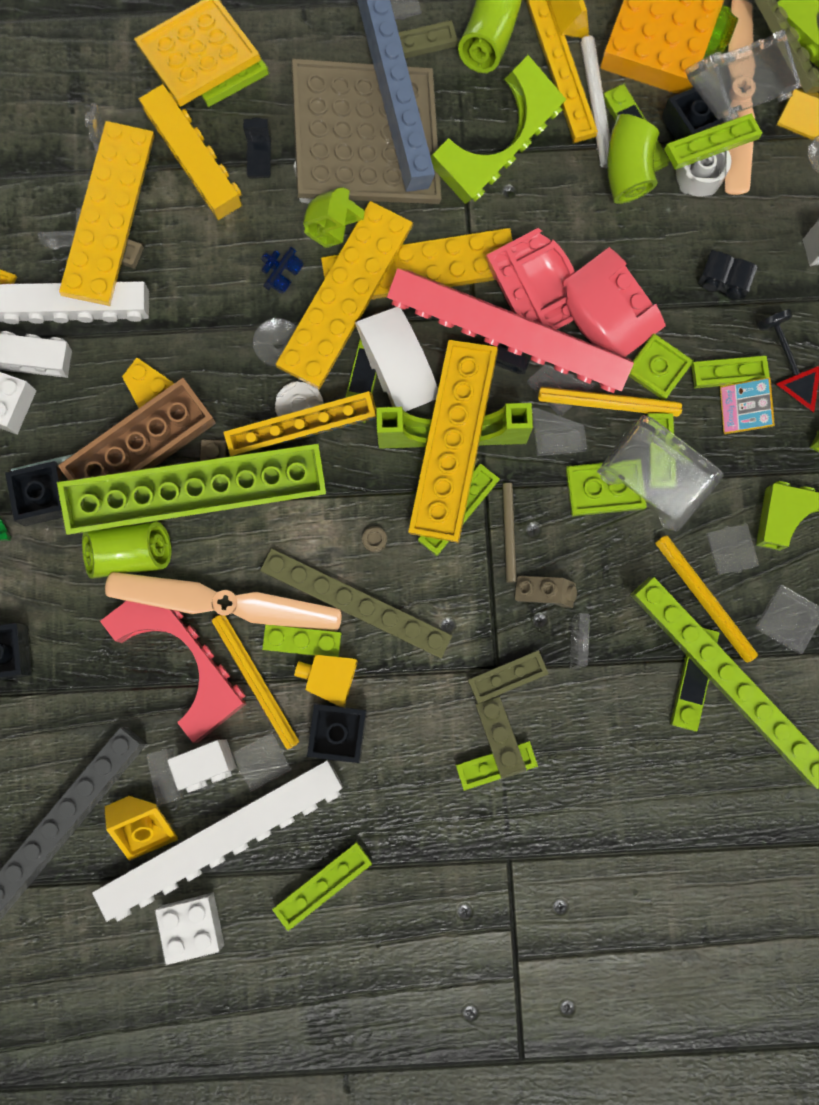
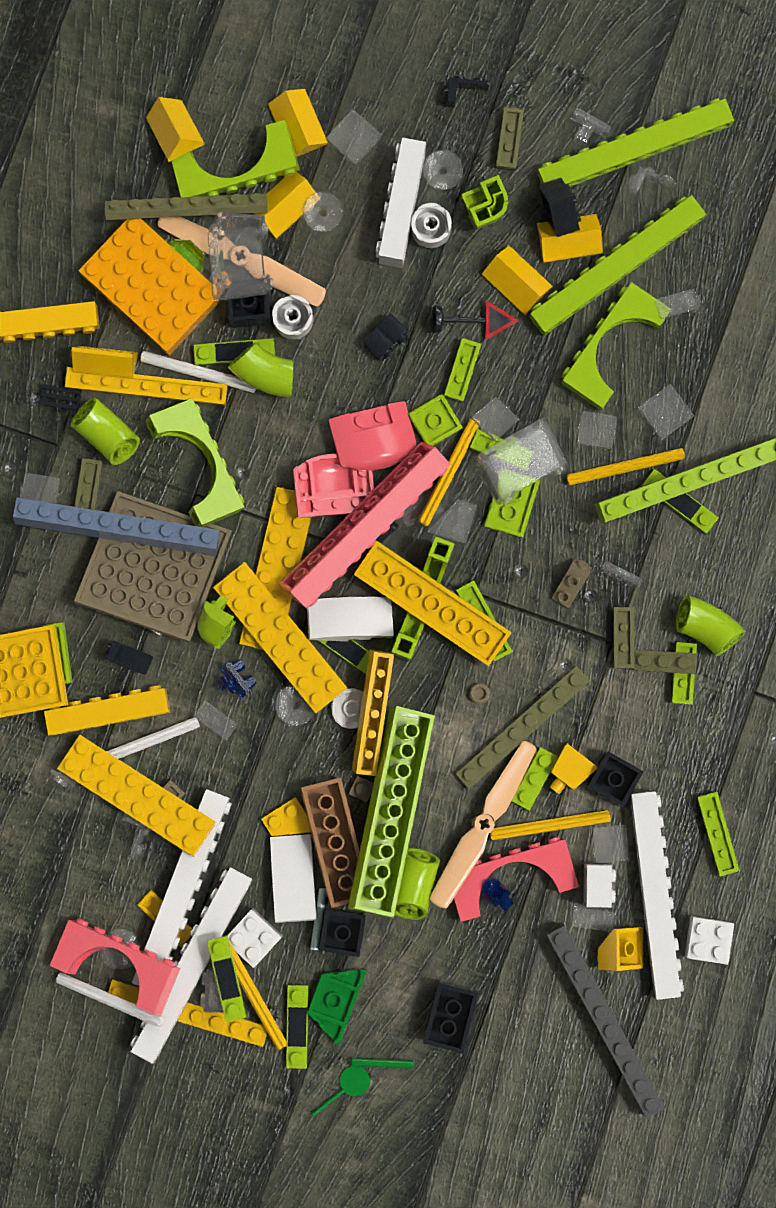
camera: 65 degrees left, 5 degrees up
dark tan bar [503,483,516,583] -> none
lime plate [664,113,763,170] -> none
piece [720,377,775,434] -> none
none -> white axle [107,717,200,759]
none -> clear panel [194,700,238,740]
none -> white slope [270,834,316,923]
none -> clear piece [472,397,519,441]
none -> clear blue hips [482,878,513,911]
none -> lime brick [676,595,746,656]

